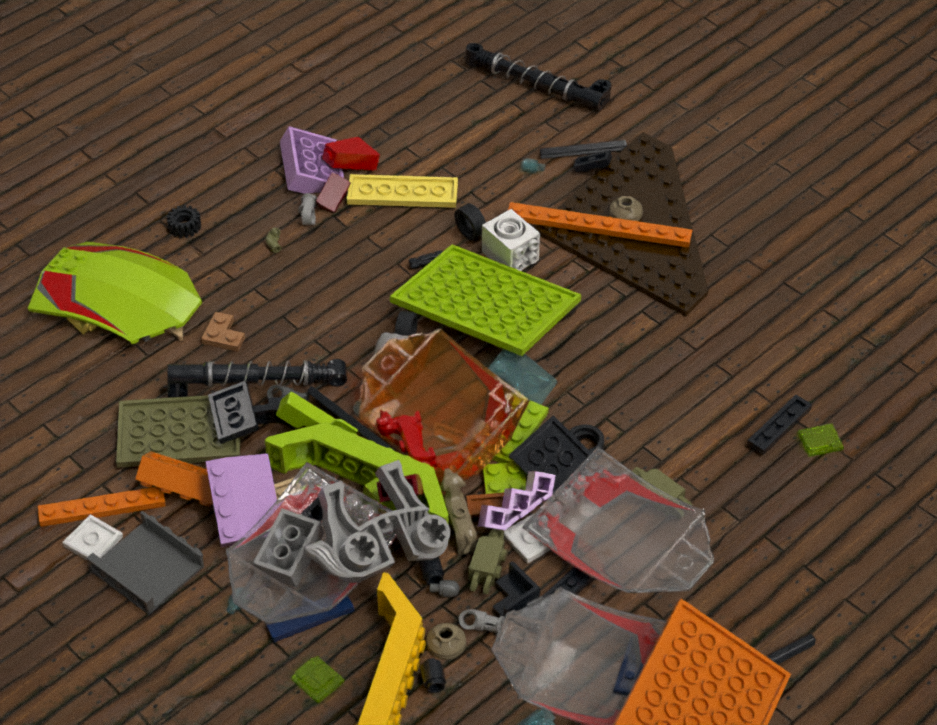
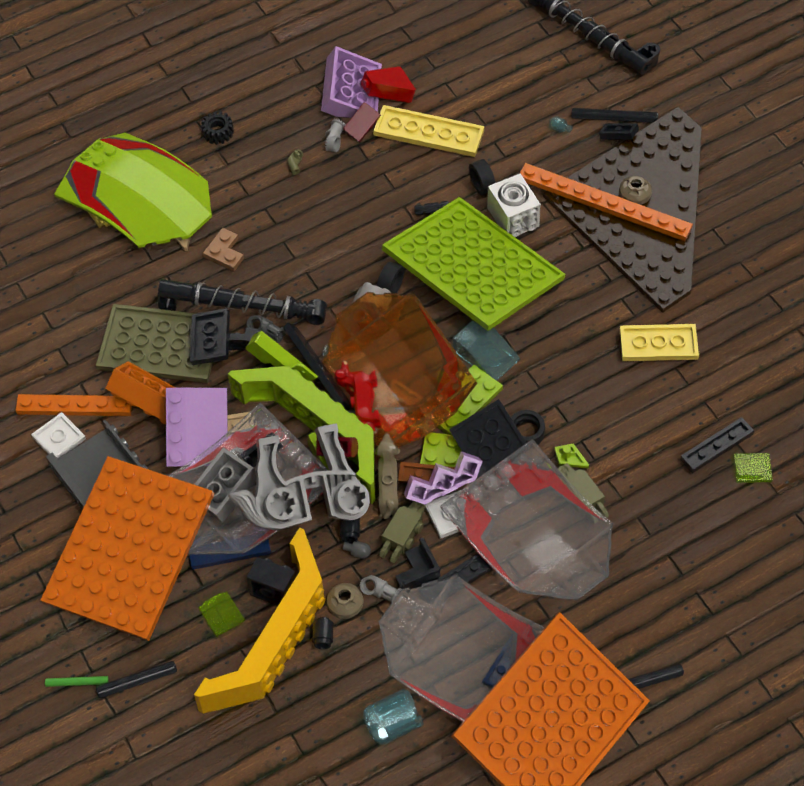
camera: 15 degrees right, 10 degrees up
none -> orange plate [40,456,215,641]
none -> black brick [247,557,295,606]
none -> lime piece [554,443,589,468]
none -> light yellow plate [620,324,699,361]

